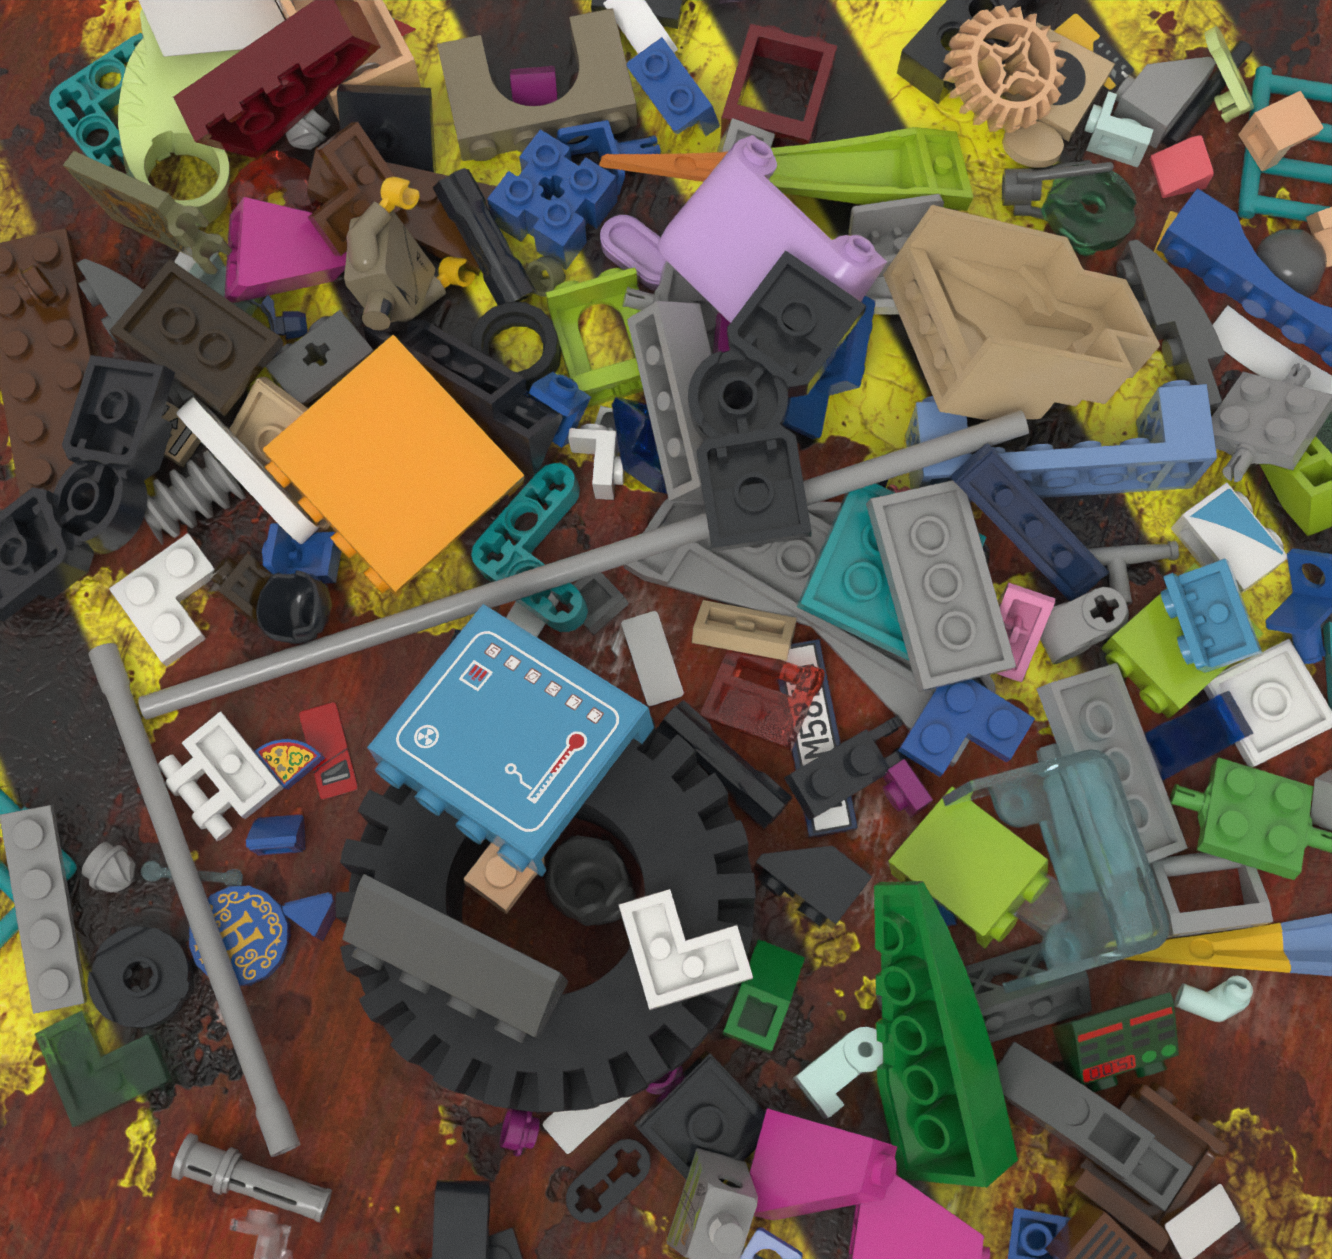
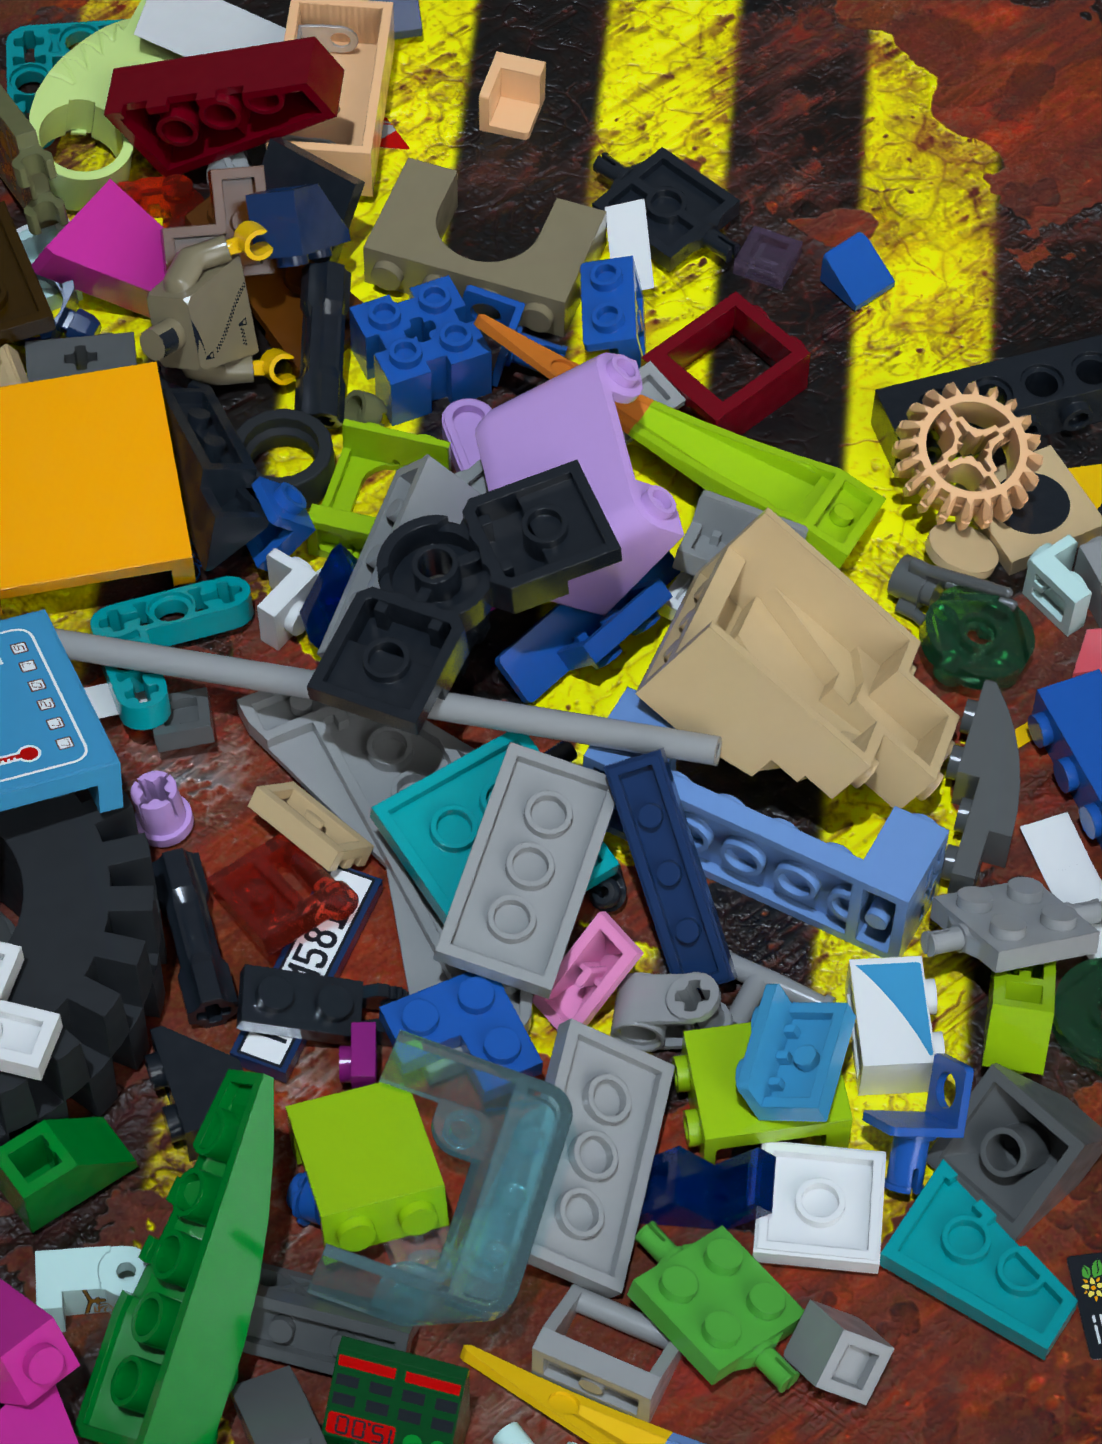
camera: 30 degrees right, 20 degrees down
magenta slope [510,66,558,106] -> none
white sticker [621,611,684,706] -> none
none -> lavender bush [130,771,194,848]
none -> dark blue slope [245,183,351,268]

